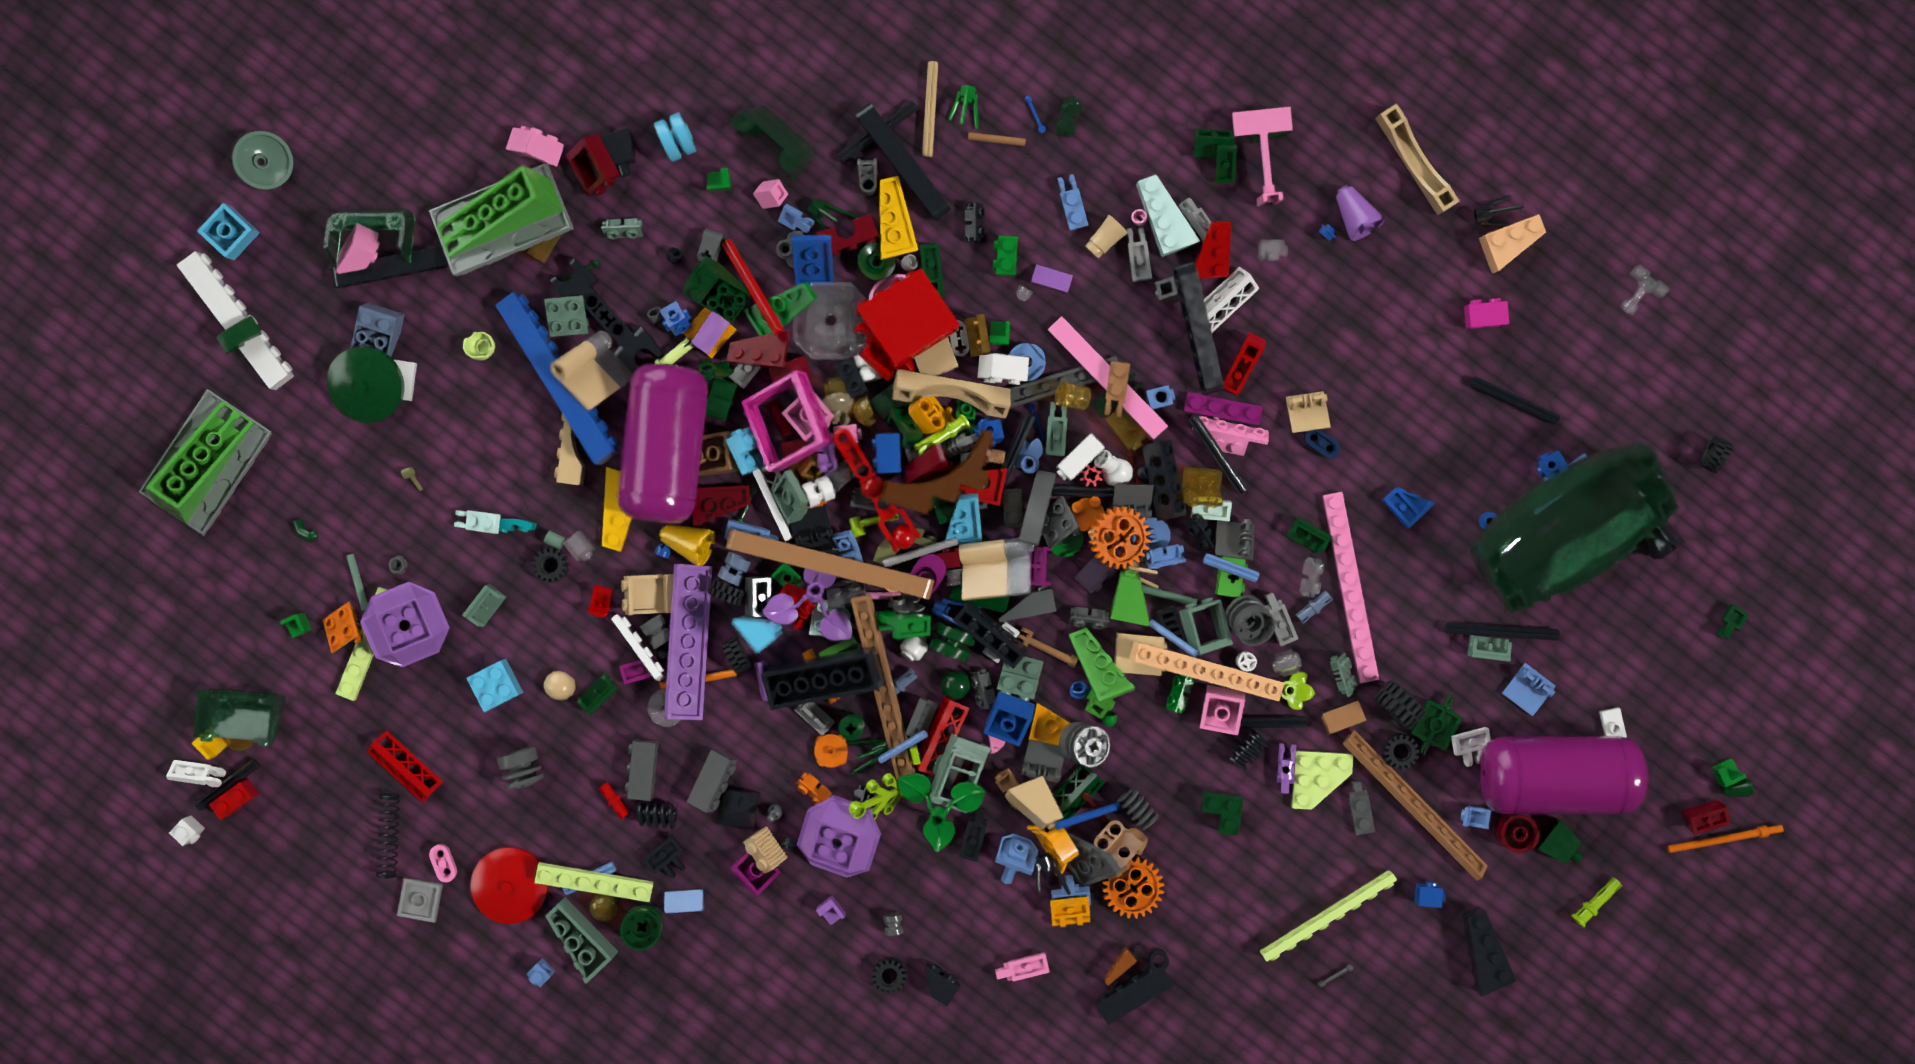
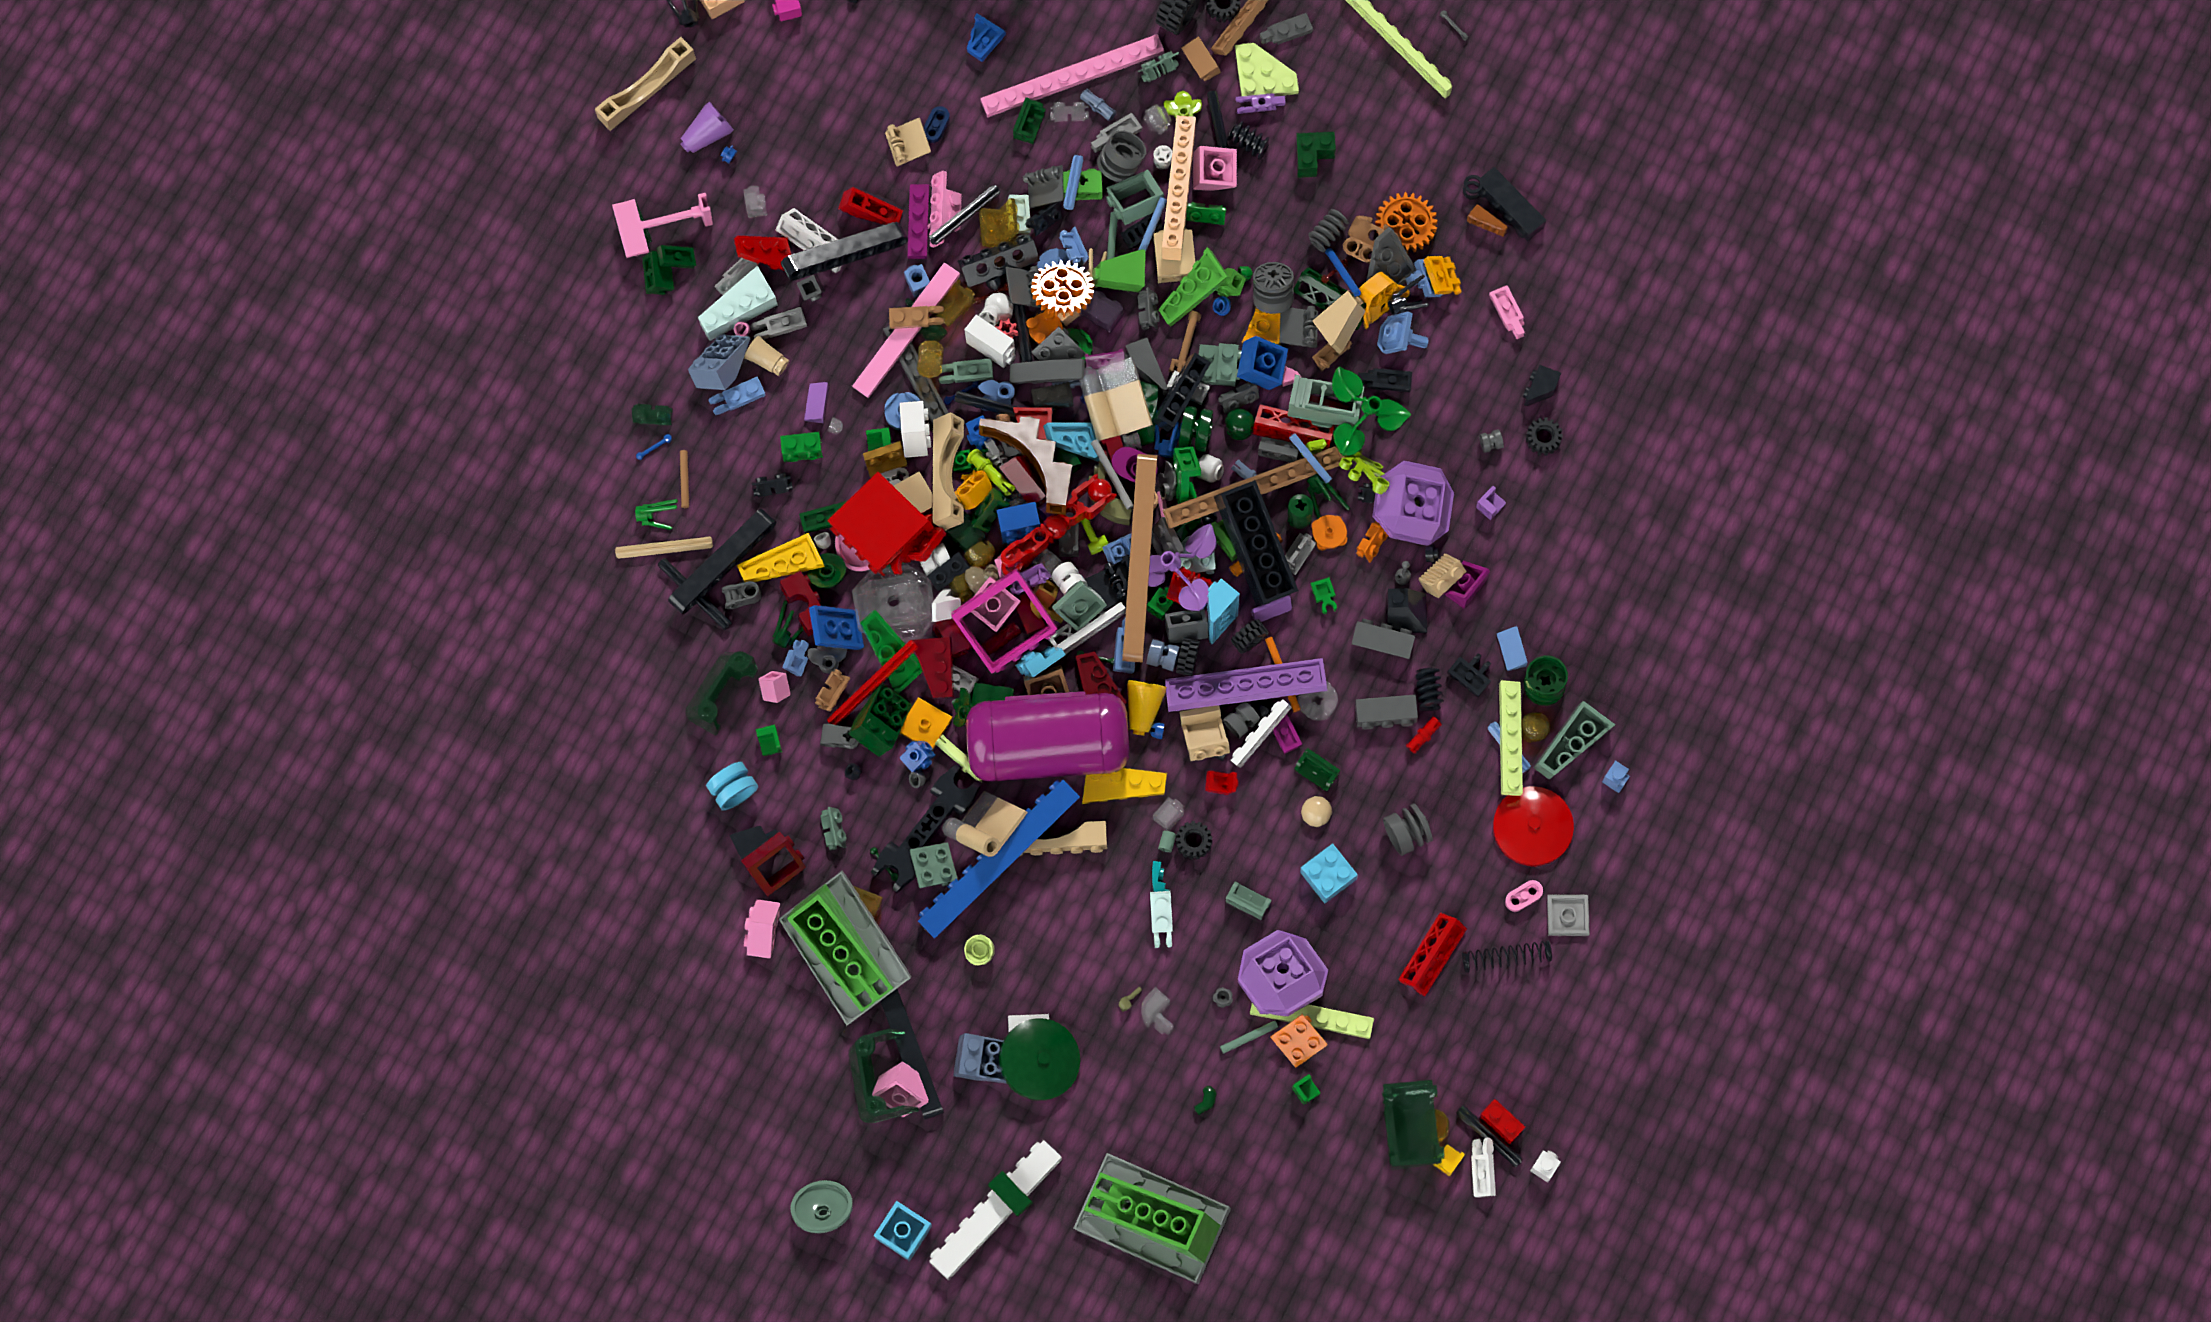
camera: 95 degrees left, 15 degrees down
medium lavender slope [691,311,730,355] -> none
none -> sand blue slope [688,334,750,390]
none -> medium nougat hinge [815,669,850,711]
none -> white slope [932,588,961,622]
none -> clear brick [1141,987,1174,1035]
none -> green plate [1310,577,1337,615]

